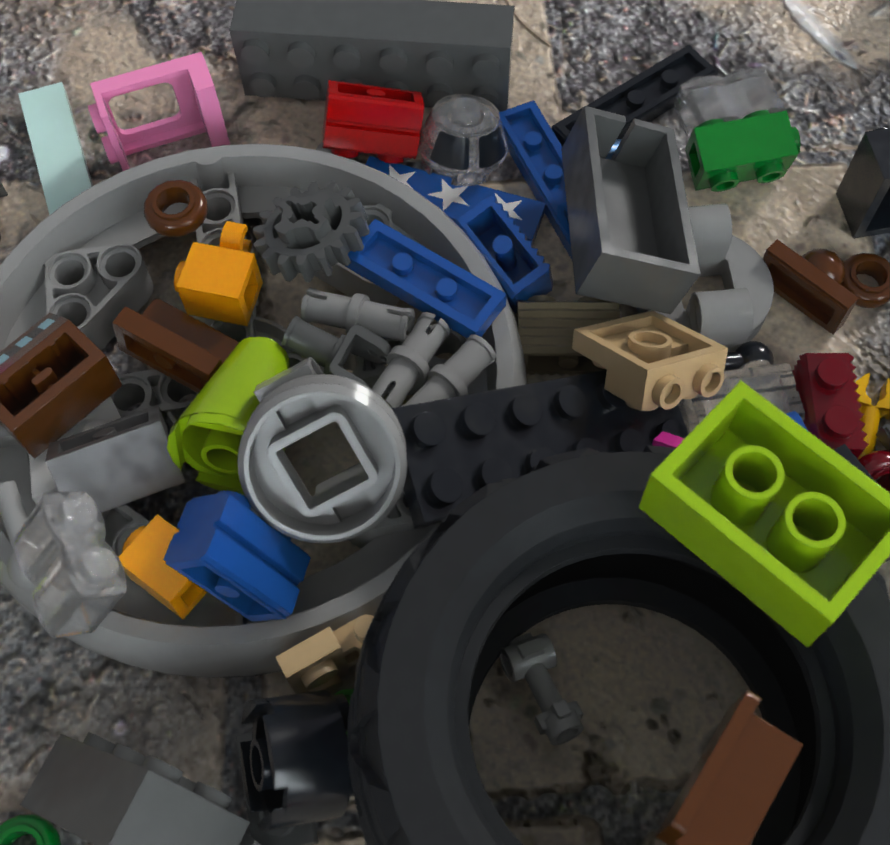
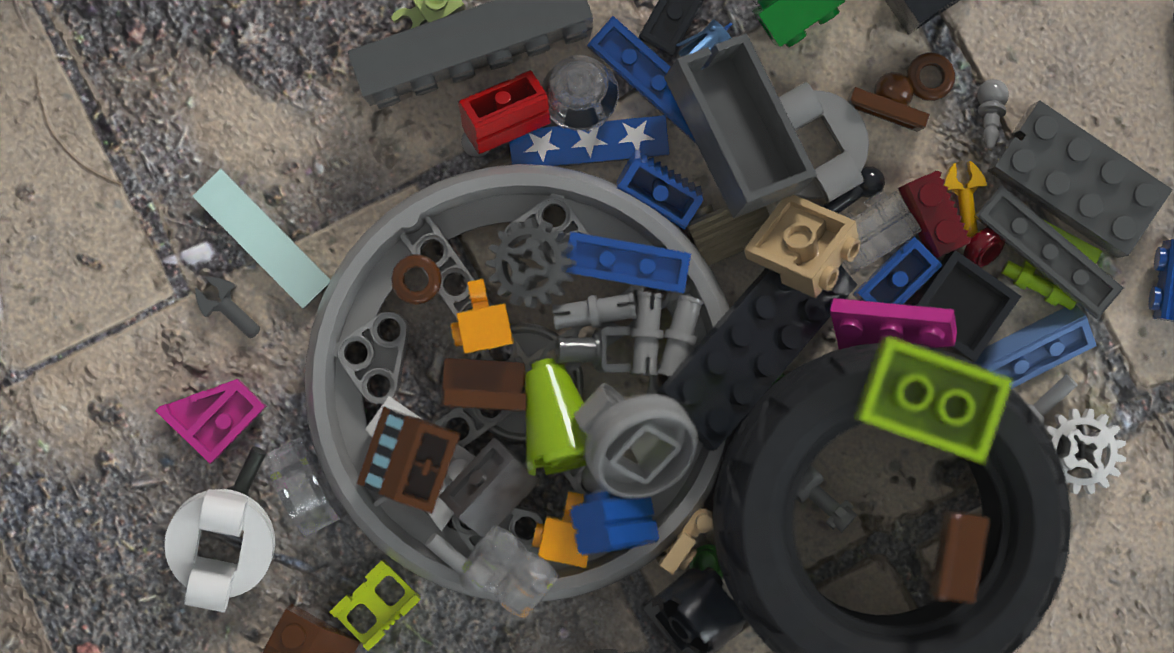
camera: 30 degrees left, 25 degrees up
bright pink window [88,51,230,171] -> none

